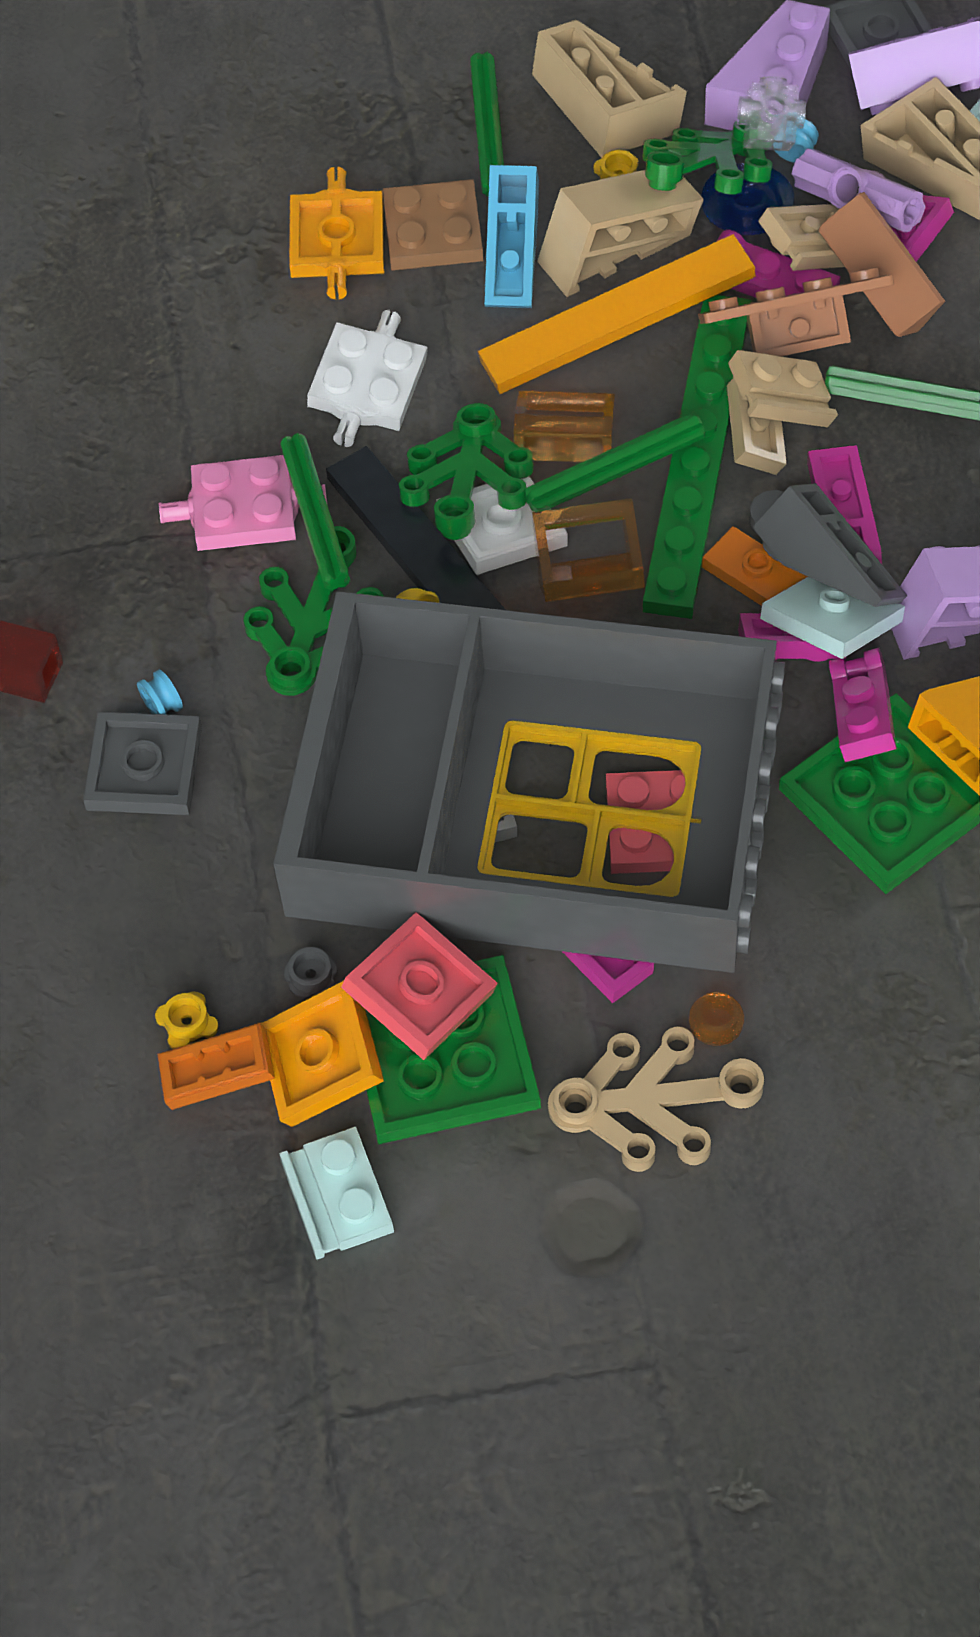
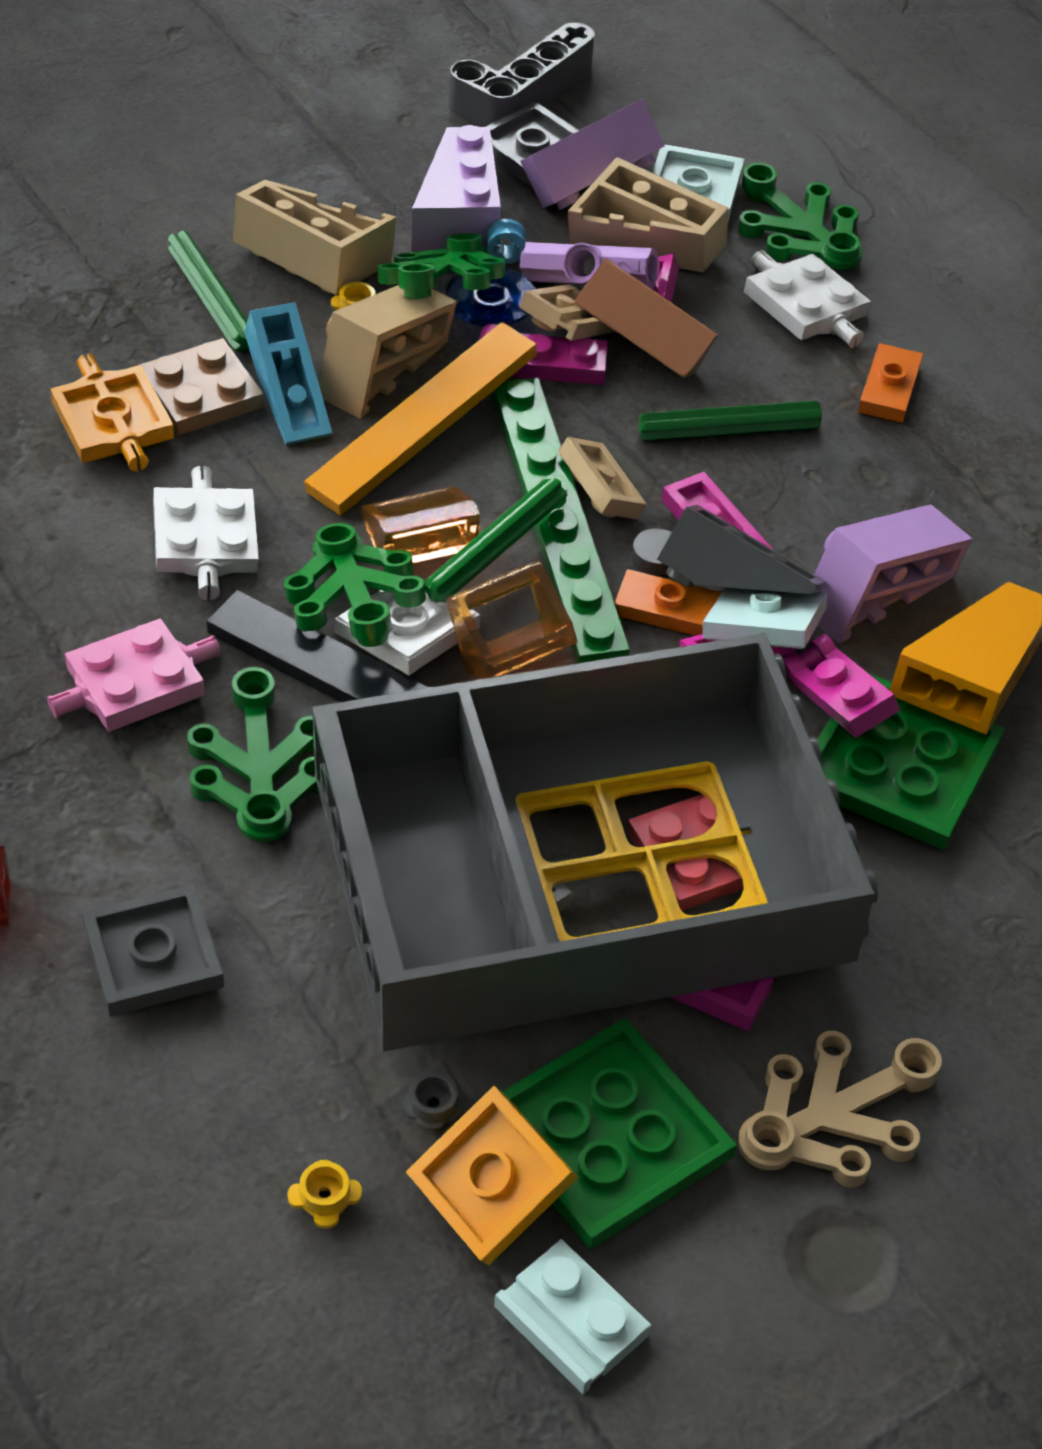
camera: 30 degrees left, 10 degrees down
medium azure bush [137,670,183,715] -> none
orange plate [157,1023,275,1110] -> none
green axle [280,433,350,591] -> none
coral plate [341,912,498,1060] -> none
clear orange plate [689,992,744,1046] -> none
nougat bracket [698,267,894,356] -> none
tan plate [728,350,838,427] -> none
clear brick [737,76,806,151] -> none

